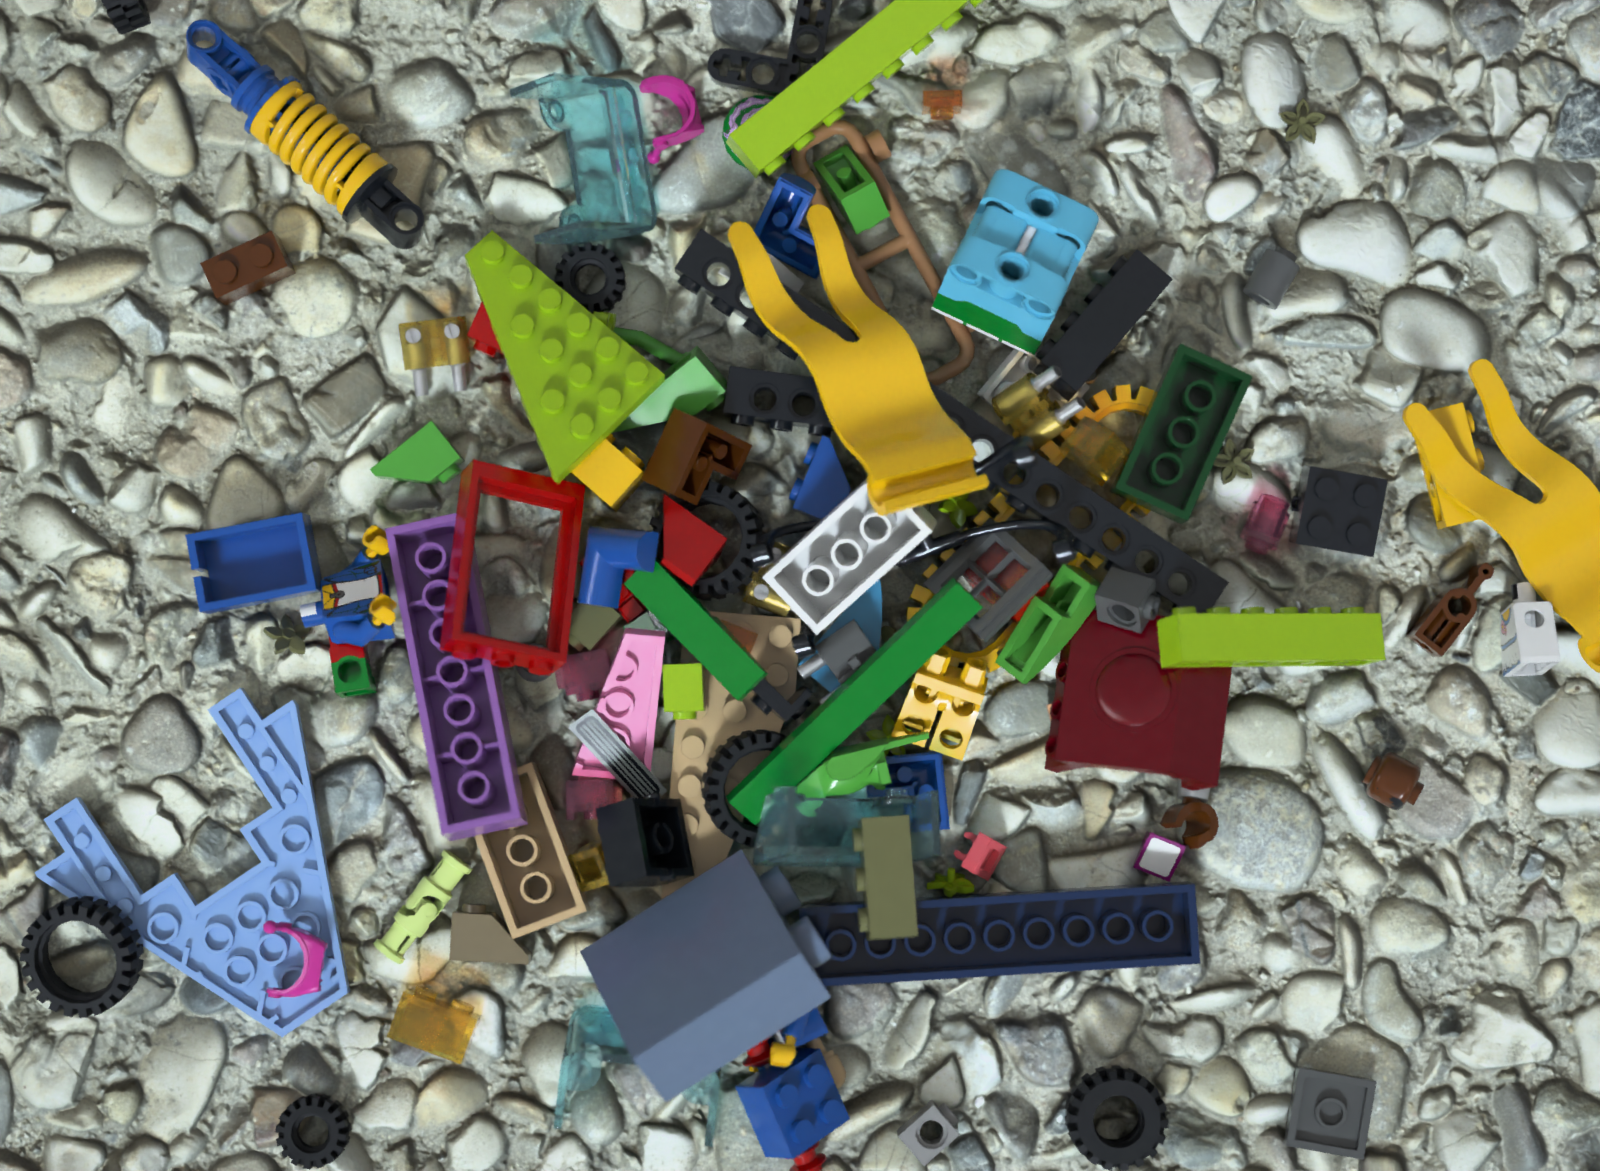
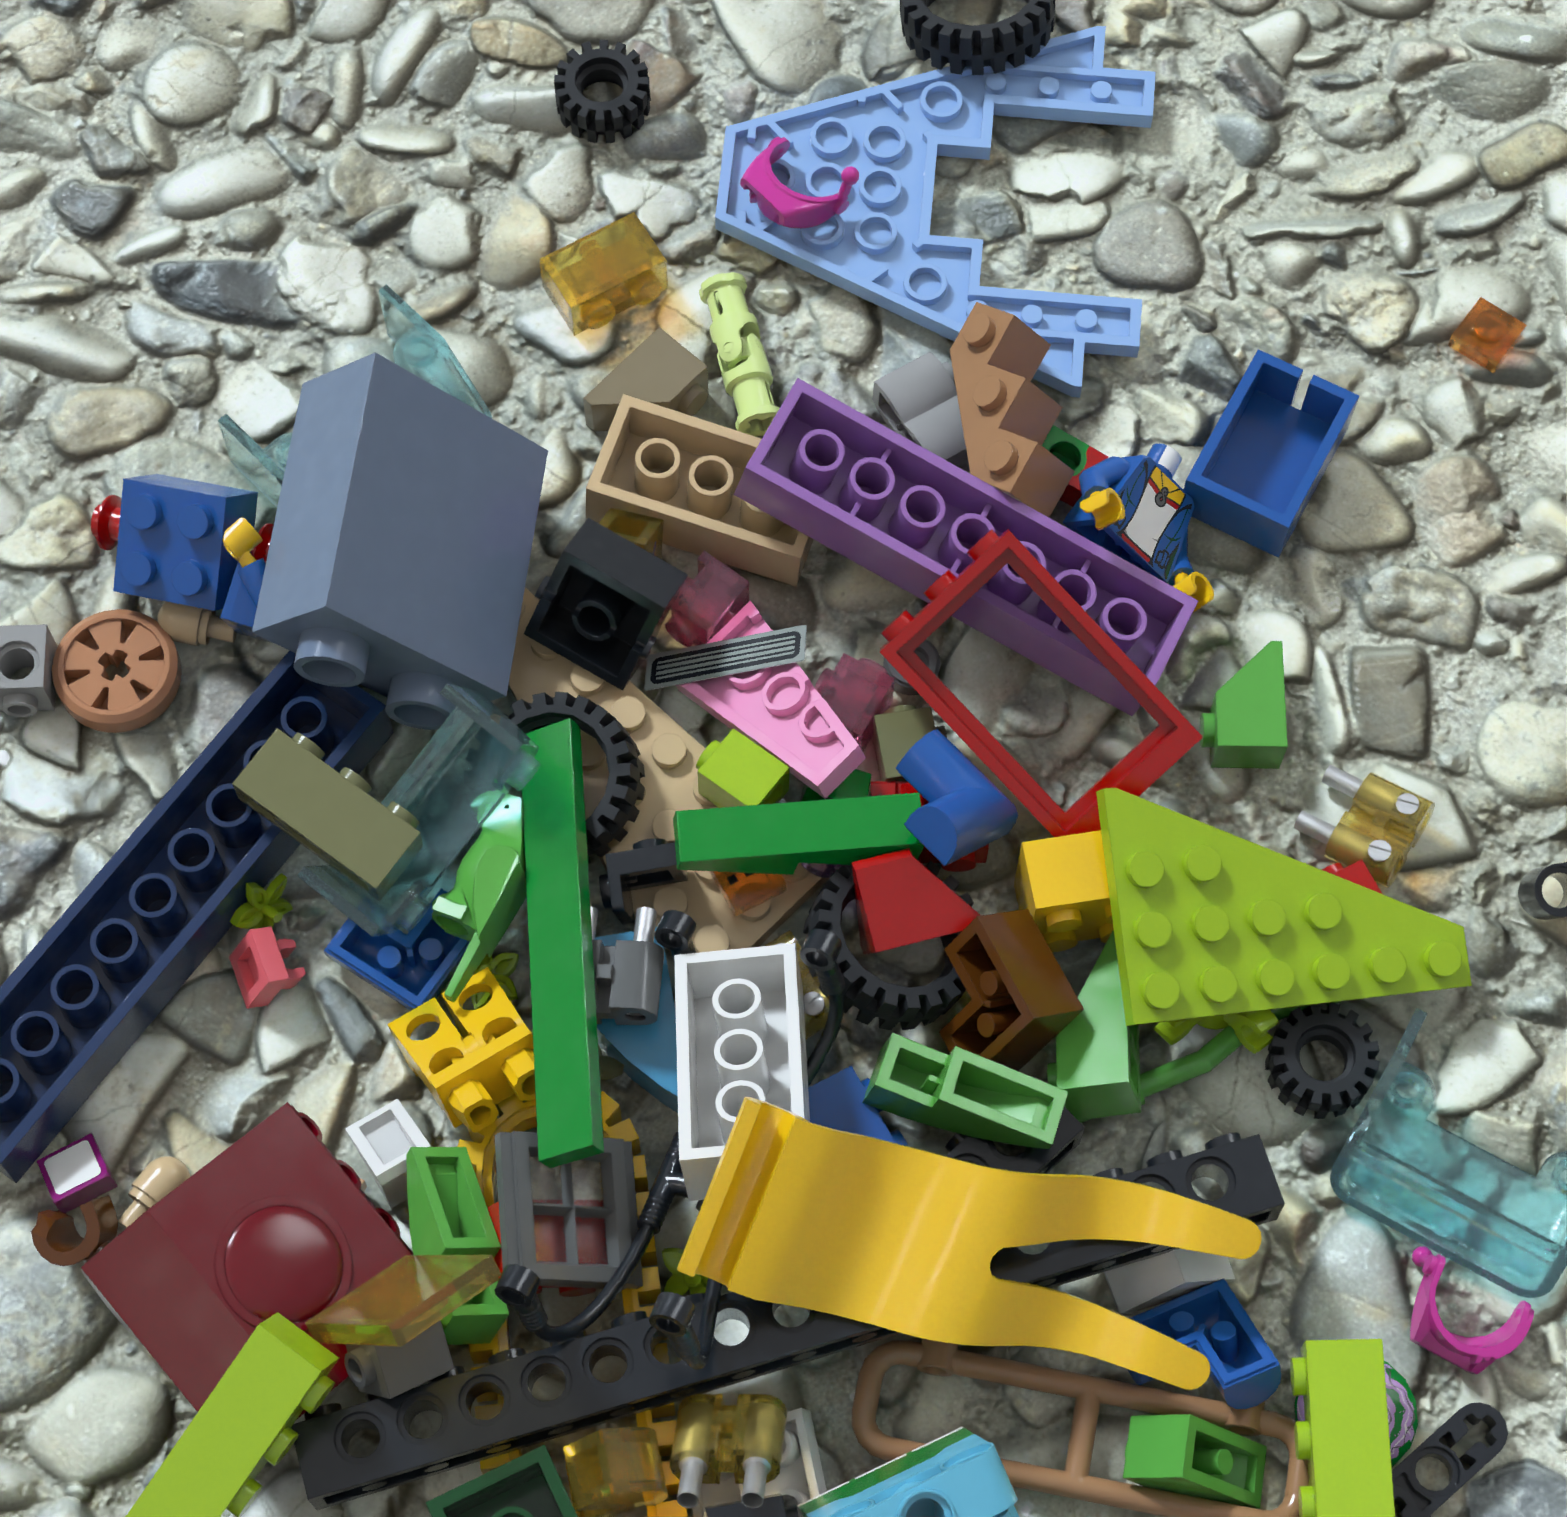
camera: 130 degrees right, 20 degrees down
olive plant [263,614,311,655] -> none
none -> nougat wheel [52,609,182,733]
none -> tan cylinder [118,1156,190,1229]
none -> clear yellow tile [305,1255,502,1347]
none -> white slope [345,1099,431,1208]
none -> bright green slope [862,1032,1068,1149]
none -> light grey brick [872,352,968,468]
none -> medium nougat brick [950,302,1075,517]
none -> clear orange plate [1448,297,1527,374]

